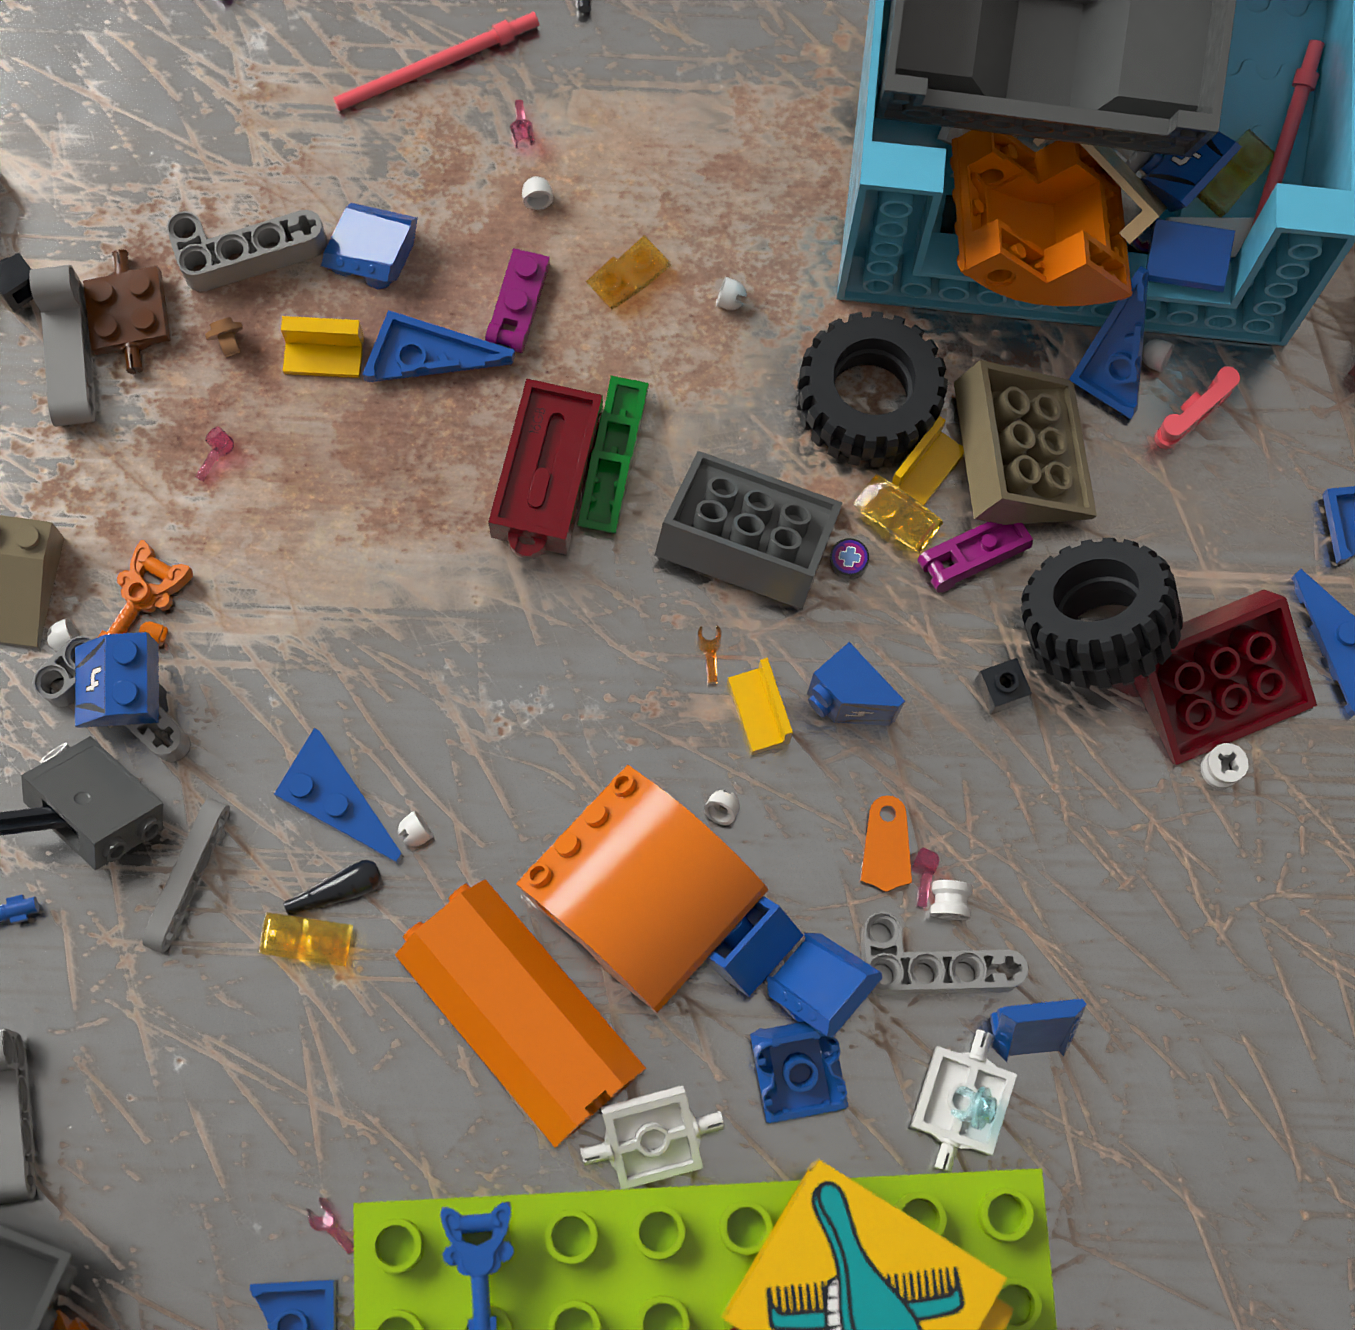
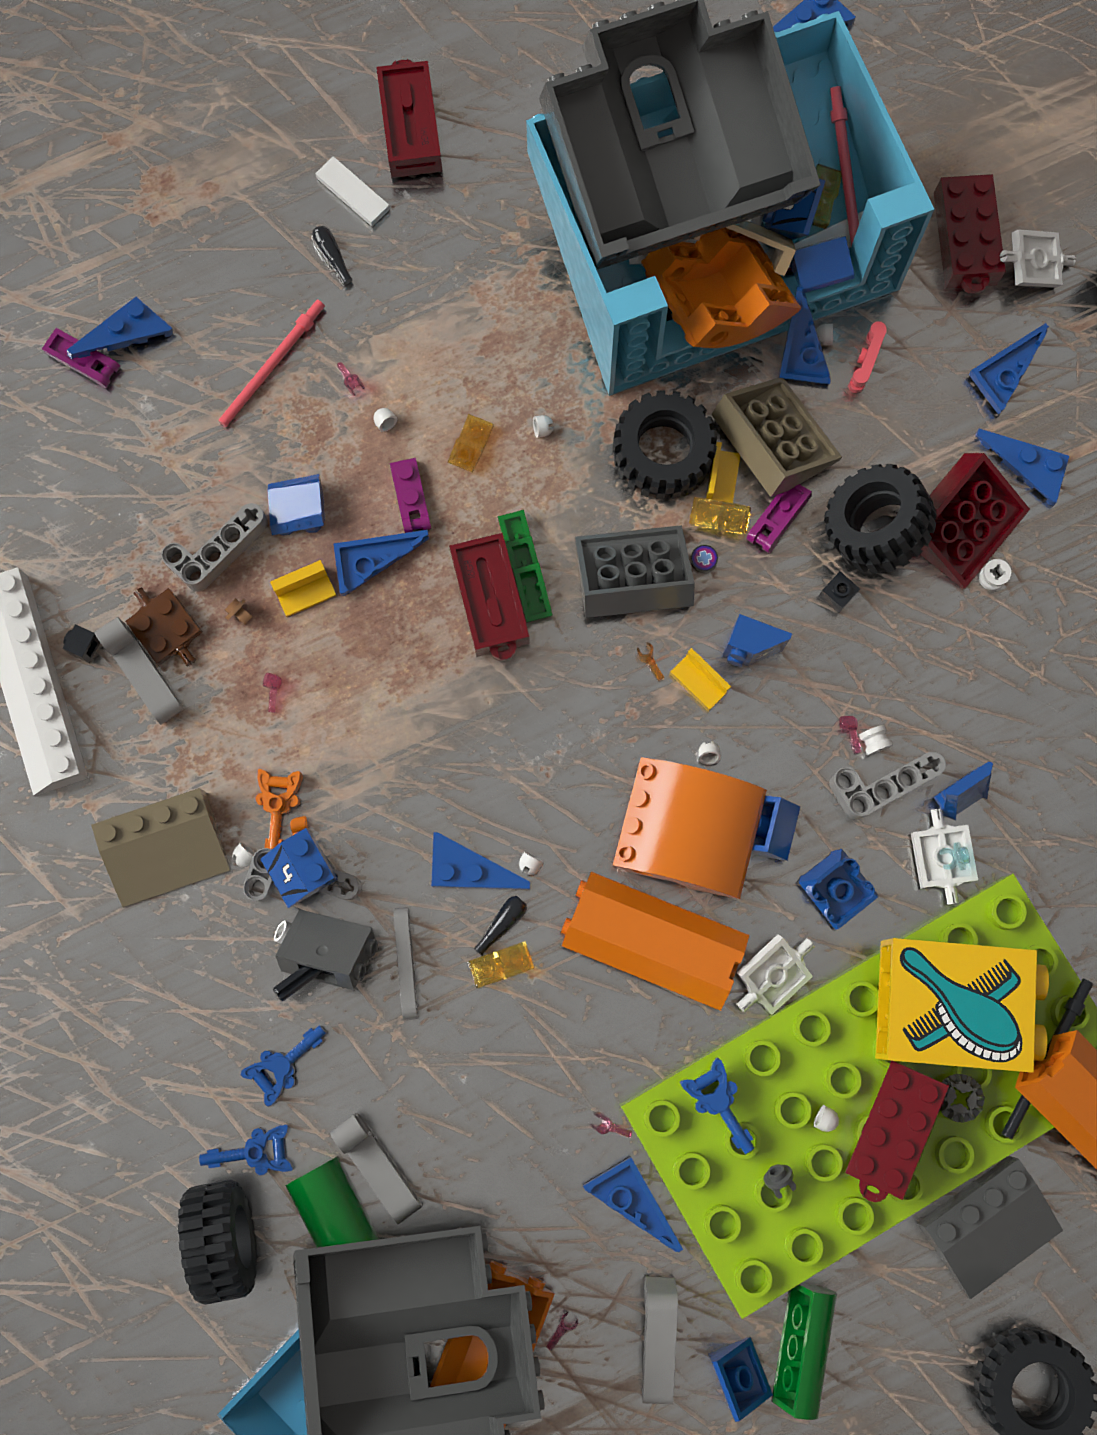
camera: 25 degrees left, 5 degrees up
blue slope [767,933,882,1038] -> none
orange piece [861,795,912,892] -> none

